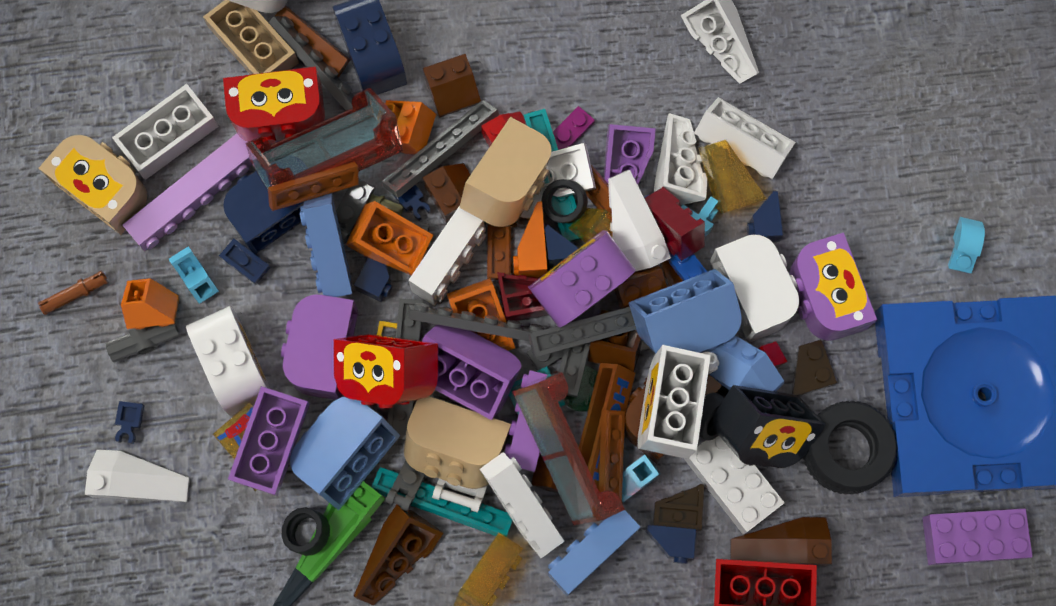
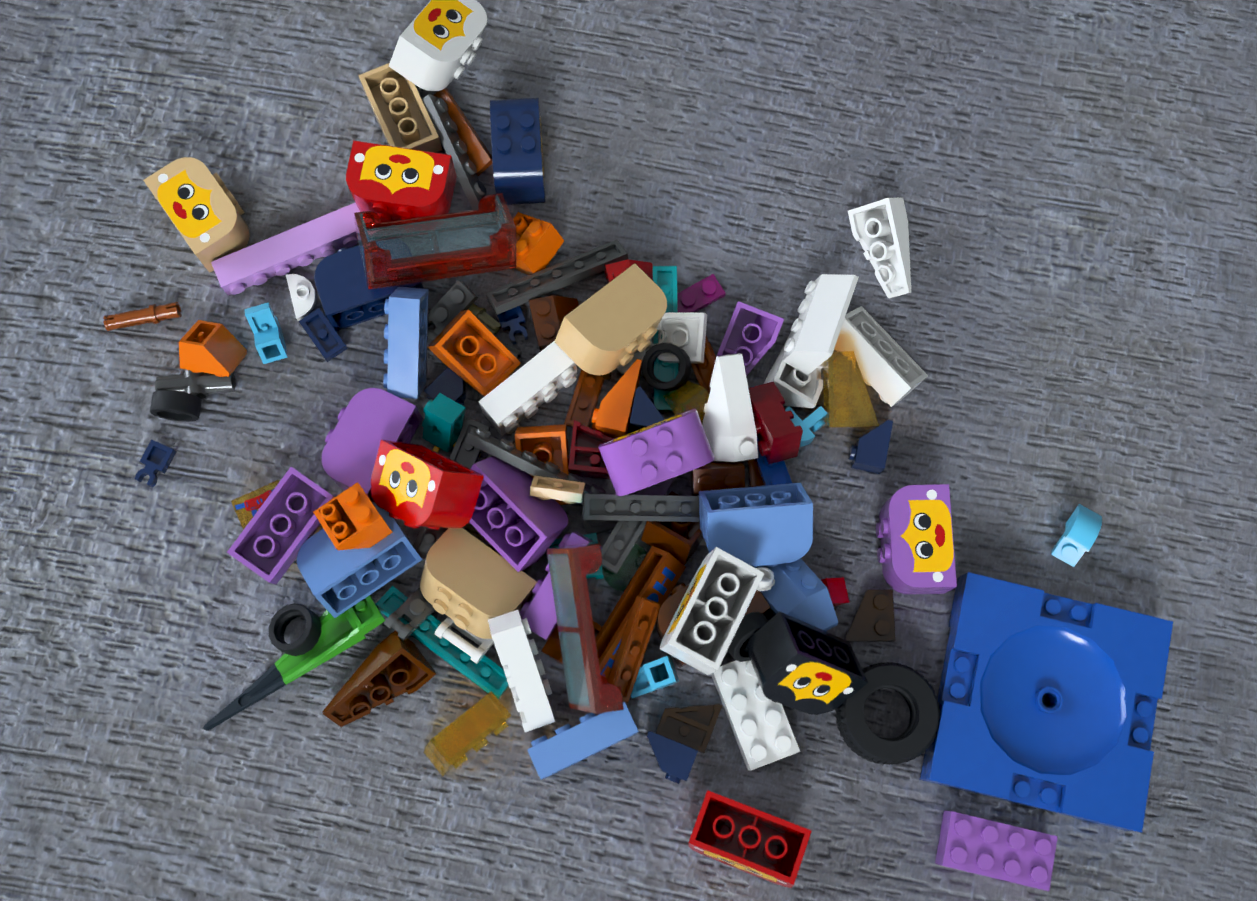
camera: 15 degrees right, 0 degrees up
white wedge [85,450,190,502] -> none
white brick [112,84,219,180] -> none
white brick [186,306,270,416] -> none
dark orange tile [268,162,359,211] -> none
reddish brown slope [423,54,481,118] -> none
white brick [710,235,799,343] -> none
reddish brown wedge [730,517,832,566] -> none
none -> black tyre [150,390,202,422]
none -> white plate [286,274,317,321]
none -> orange slope [313,482,393,550]
none -> teal brick [422,393,466,453]
none -> tan plate [530,475,585,504]
none -> white slope [783,274,859,375]

